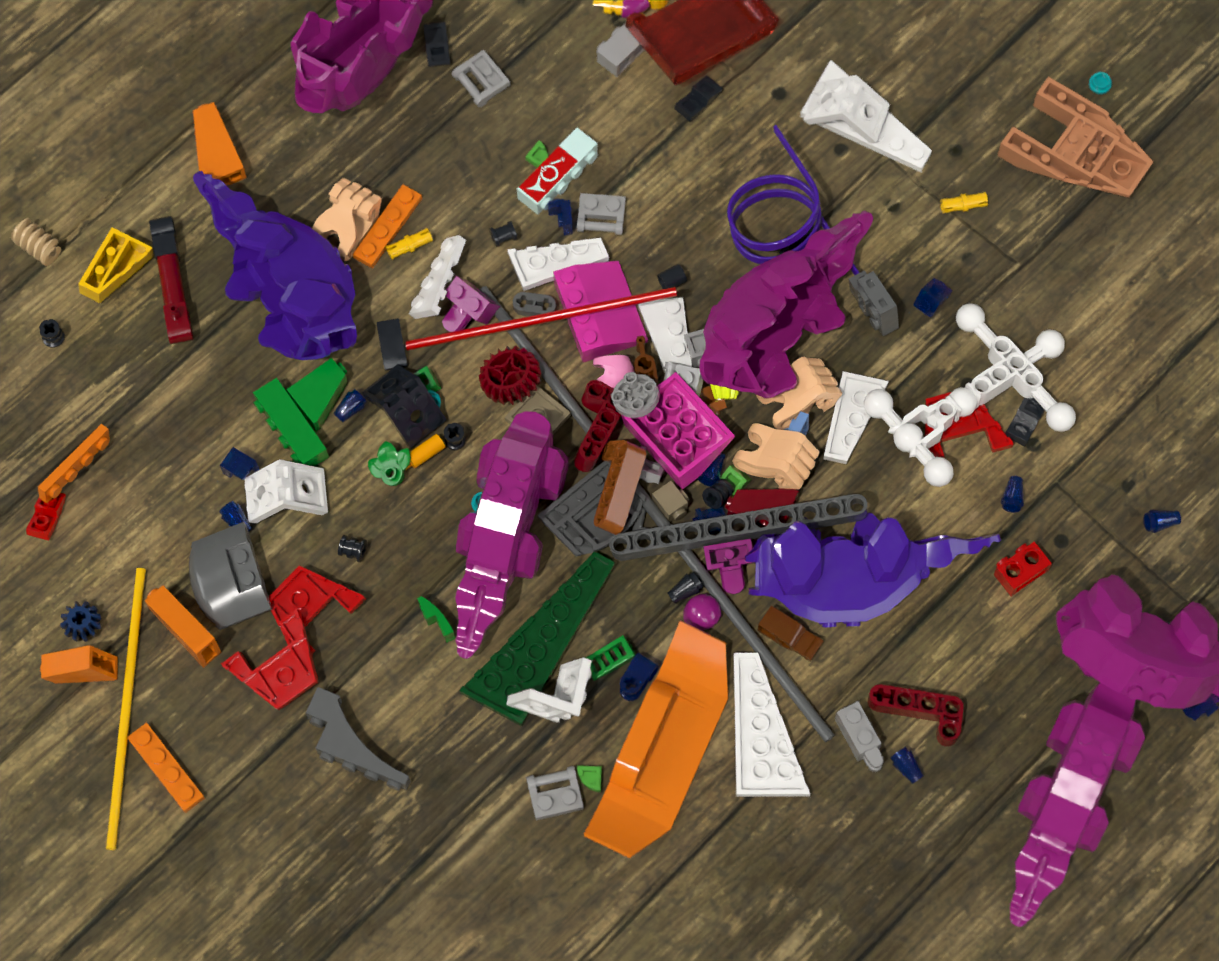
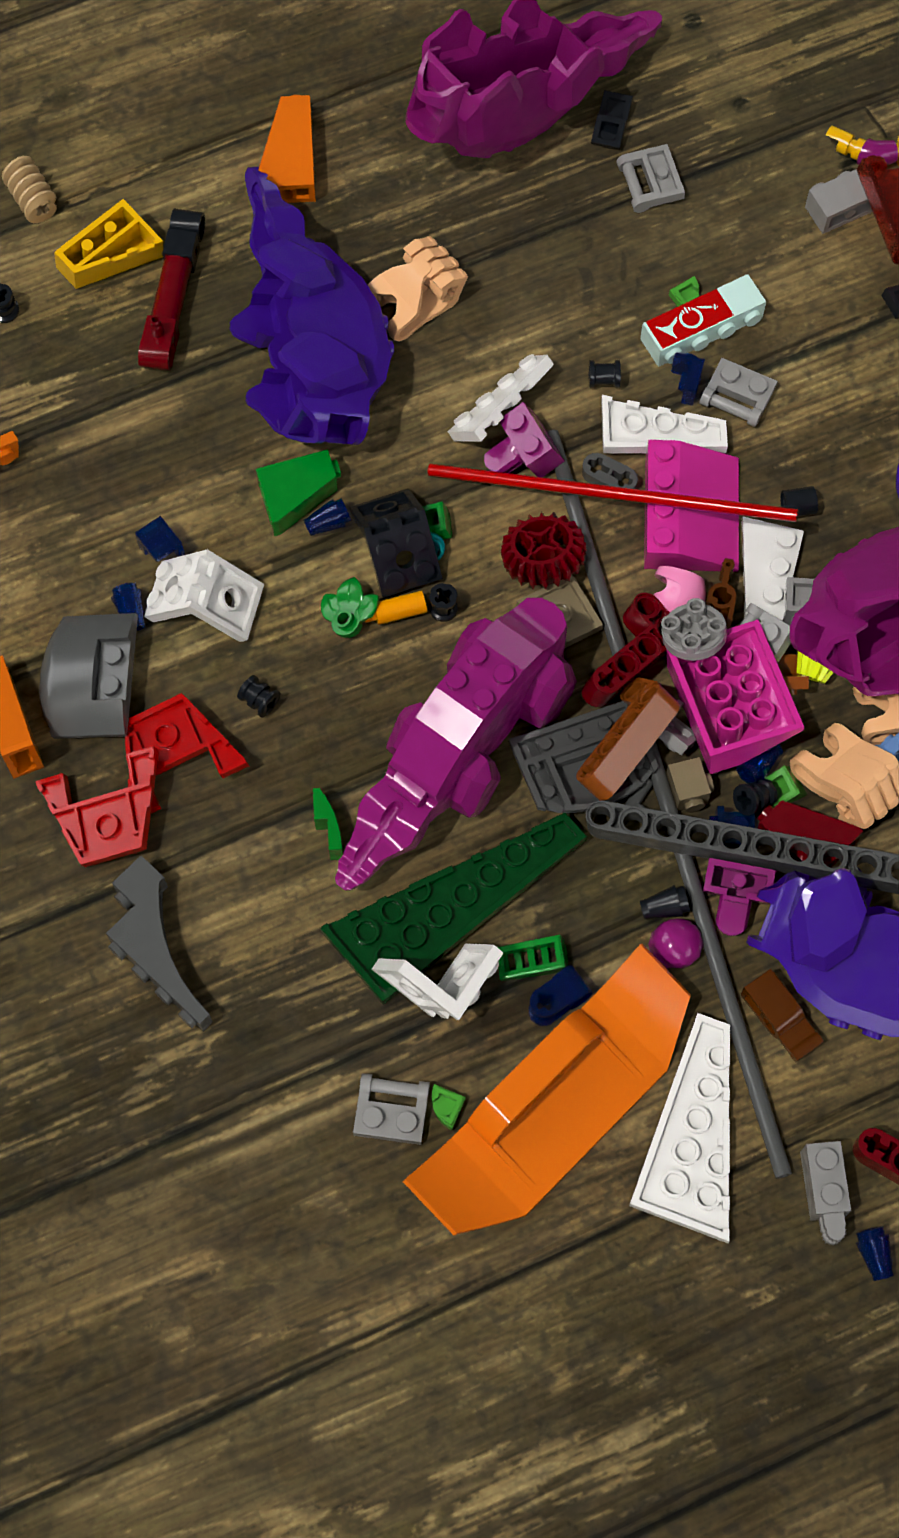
camera: 20 degrees right, 0 degrees up
green brick [253,378,329,467] -> none
orange plate [353,185,422,269] -> none
black slope [376,318,408,371] -> none
yellow pin [386,228,433,260] -> none

